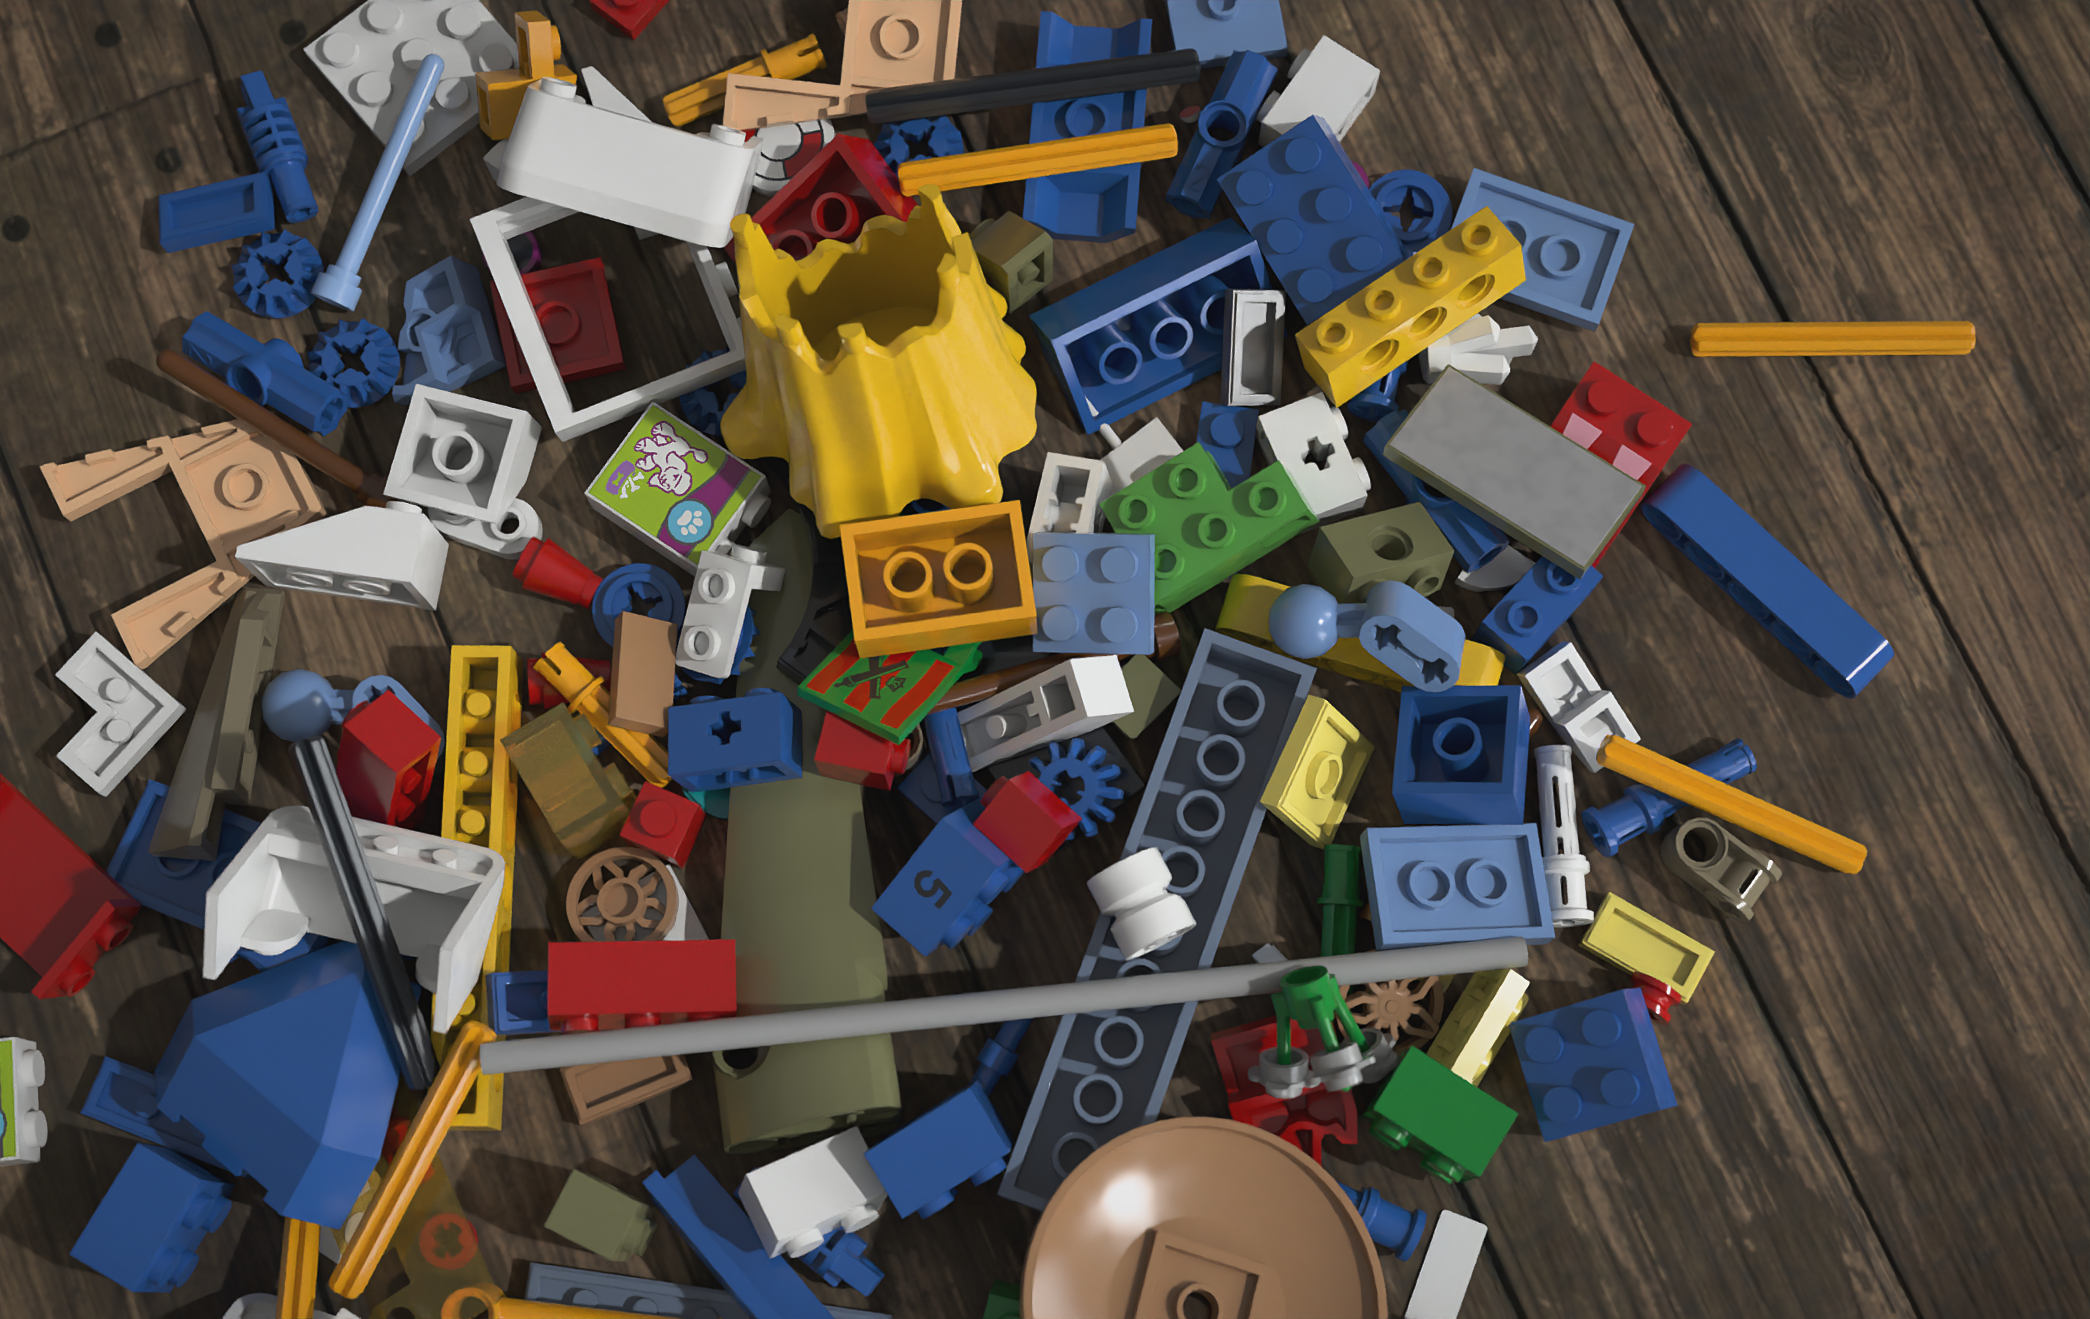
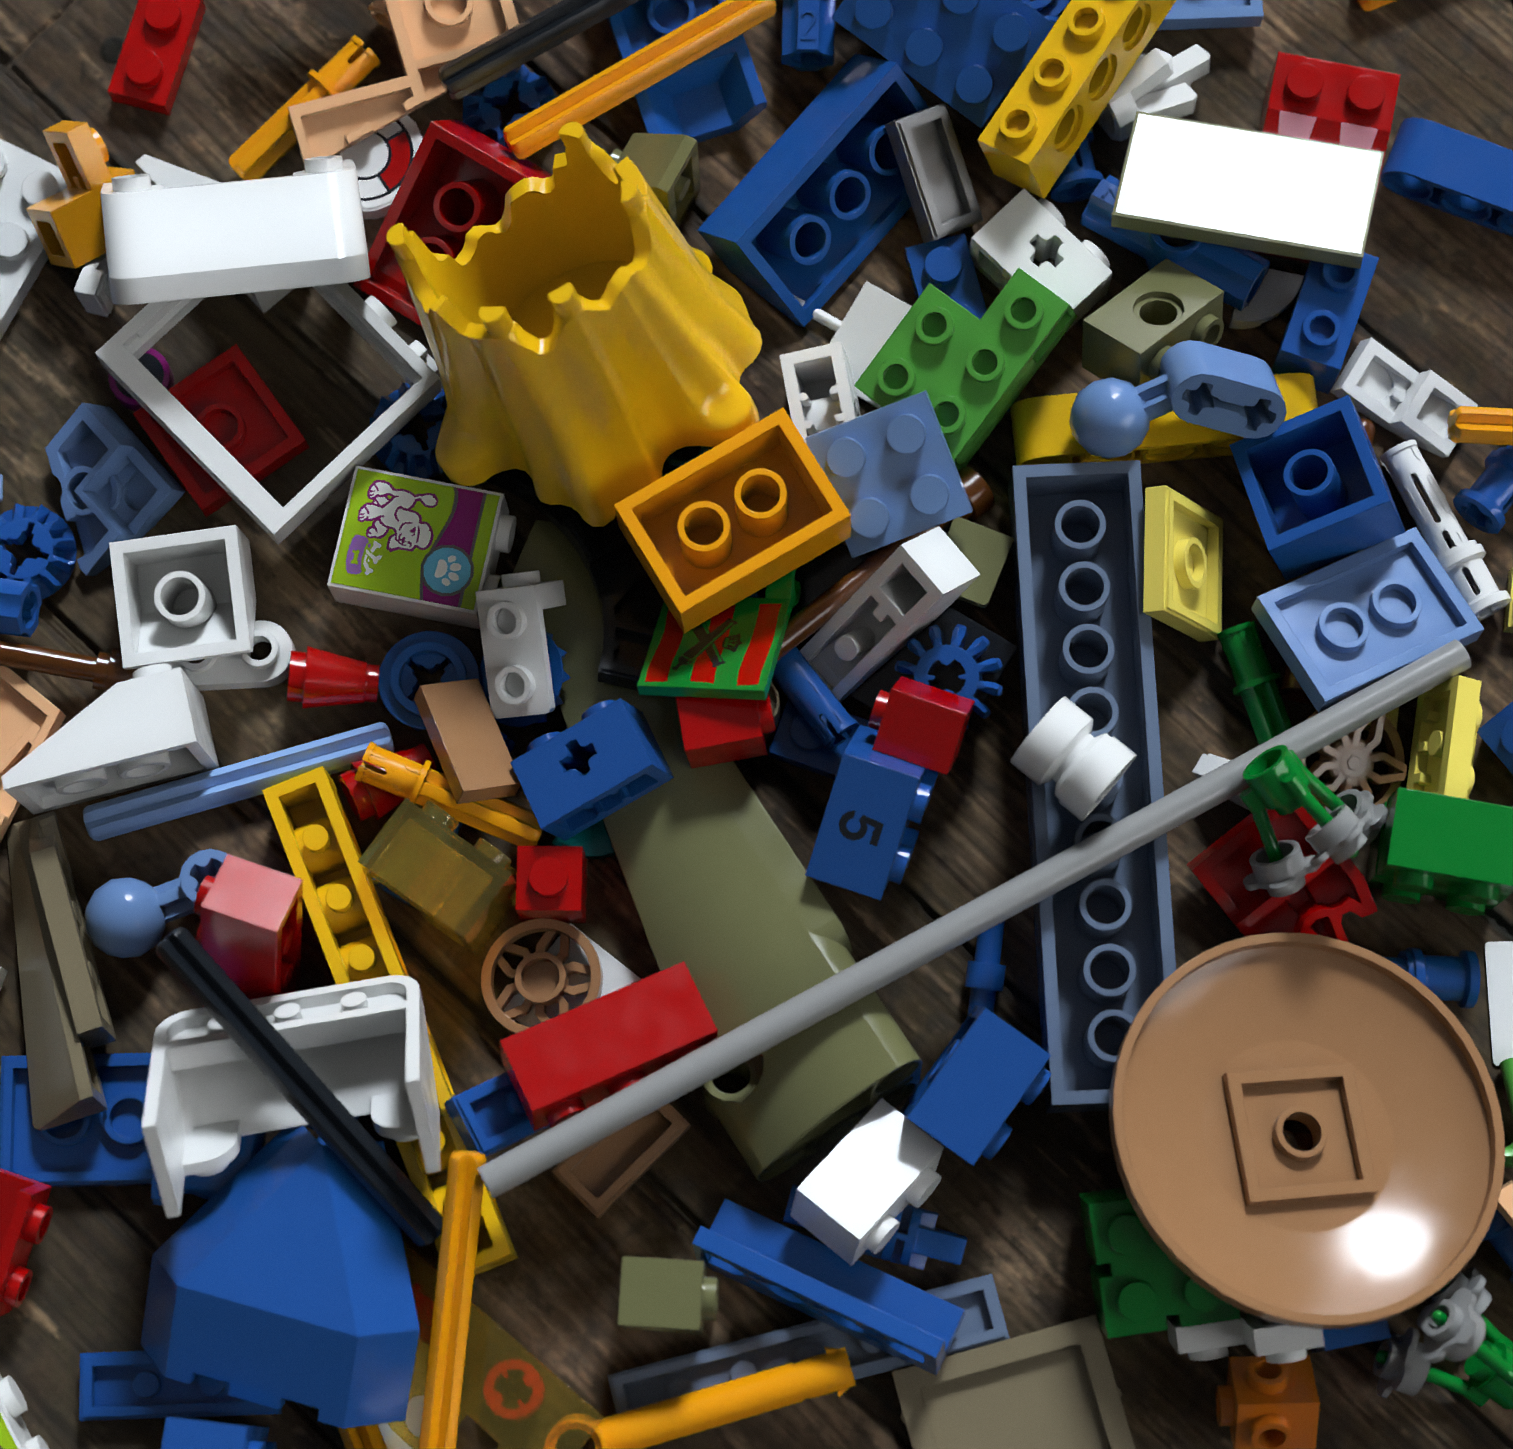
camera: 20 degrees left, 0 degrees up
none -> light blue axle [83,722,394,841]

